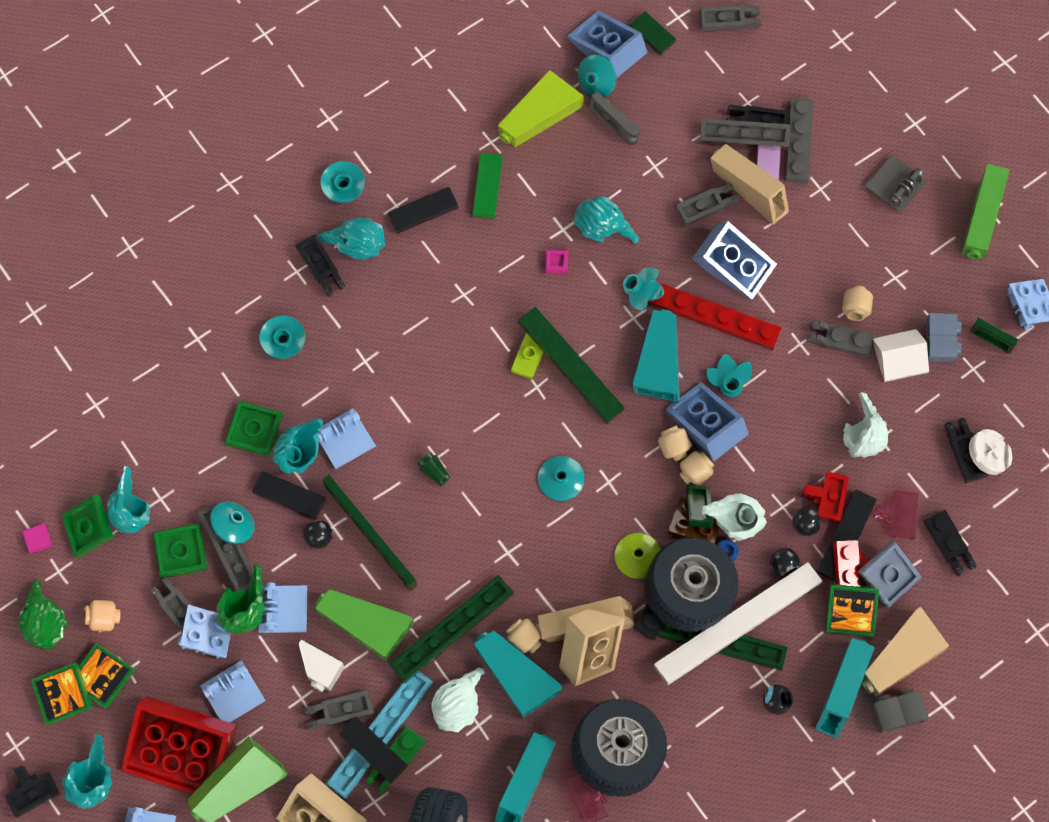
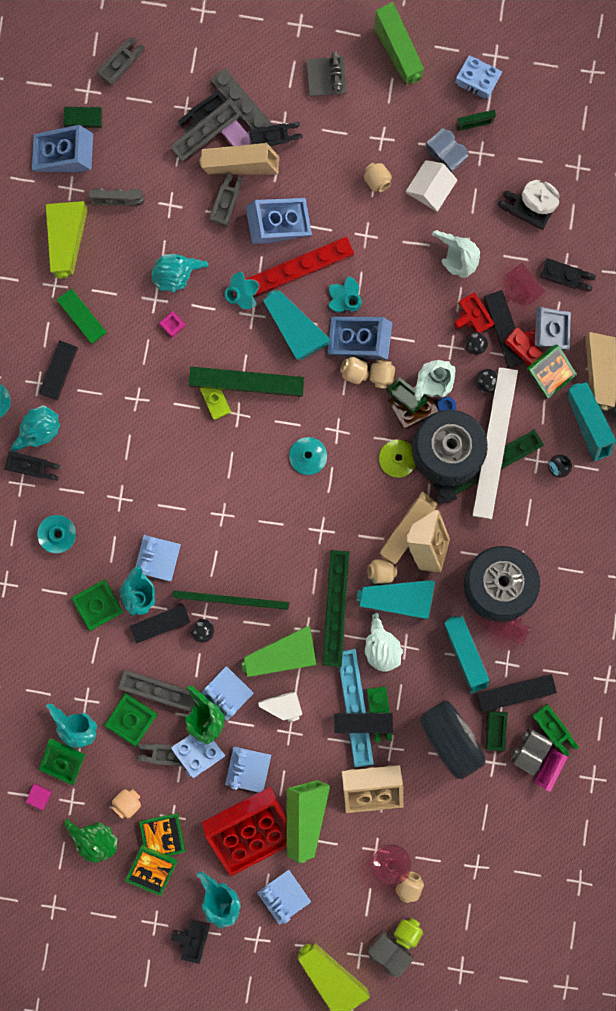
camera: 50 degrees left, 15 degrees up
teal dish [210,501,255,544] -> none
dark grey hinge [304,690,375,730] -> none
dark green cone [417,452,451,487] -> none
teal dish [578,54,616,97] -> none
dark grey hinge [806,321,874,357] -> none
none -> black hinge [248,122,303,147]

